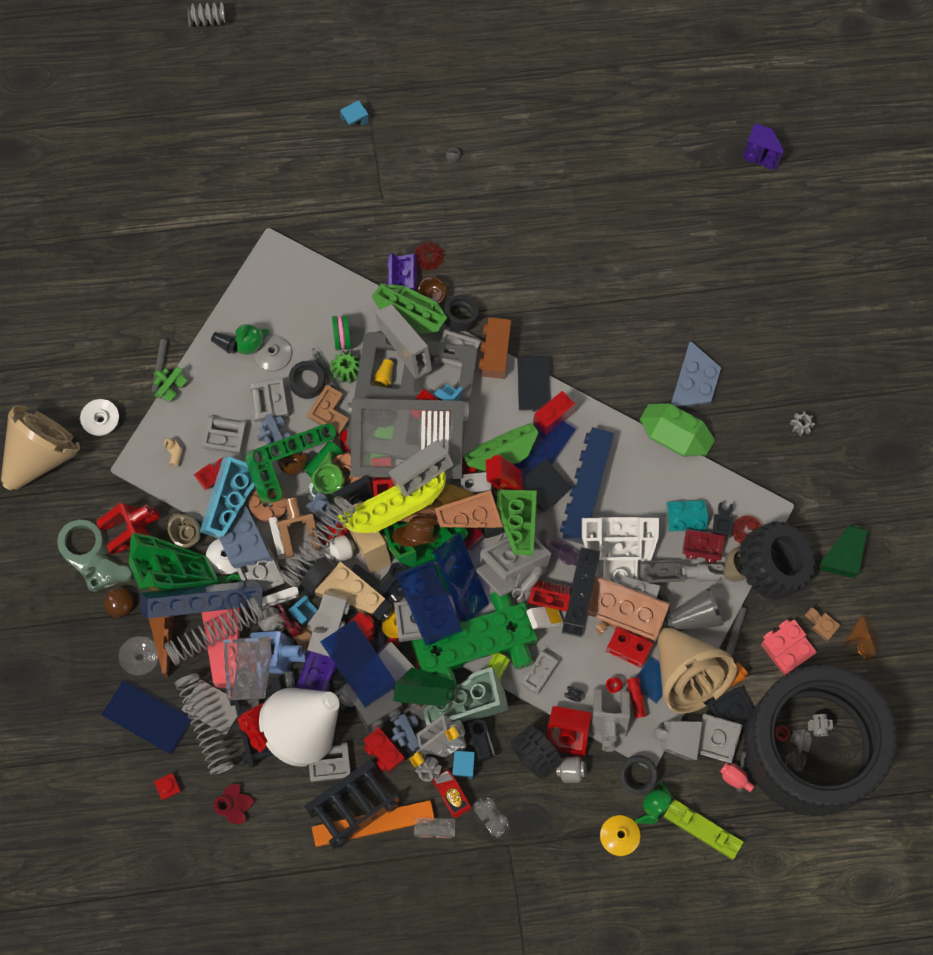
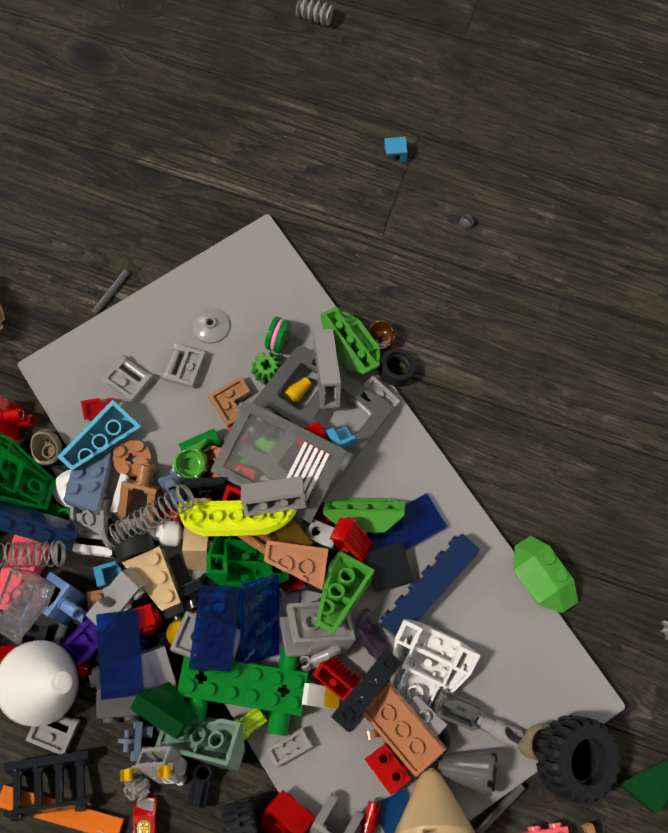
camera: 35 degrees right, 0 degrees up
white dish [80,399,119,436] -> none
bright green hips [153,366,187,402] -> none
tan arm [164,438,182,467] -> none
black cone [211,332,238,354] -> none
green piece [235,324,269,355] -> none
green beam [245,423,336,504] -> none
sand blue hips [257,414,291,453] -> none
light grey head [258,607,286,632] -> none
dark red plate [274,604,303,637] -> none
reddish brown hair [277,452,308,476] -> none
black tyre [289,361,325,399] -> none
dark grey piece [312,348,340,391] -> none
red brick [363,727,405,774] -> none
dark purple bracket [387,253,417,291] -> none
reddish brown piece [392,516,437,547] -> none
clear red gear [414,241,444,270] -> none
dark azure panel [453,751,474,779] -> none
dark orange brick [479,317,511,379] -> none
black piece [517,355,550,412] -> none
red brick [533,391,575,435] -> none
black bush [564,686,584,702] -> none
red hinge [606,677,623,694] -> none
teal bracket [666,500,708,532] -> none
sand blue wing [671,342,721,407] -> none
dark red bracket [682,528,725,563] -> none
black plate [712,502,734,538] -> none
clear red gear [732,516,761,544] -> none

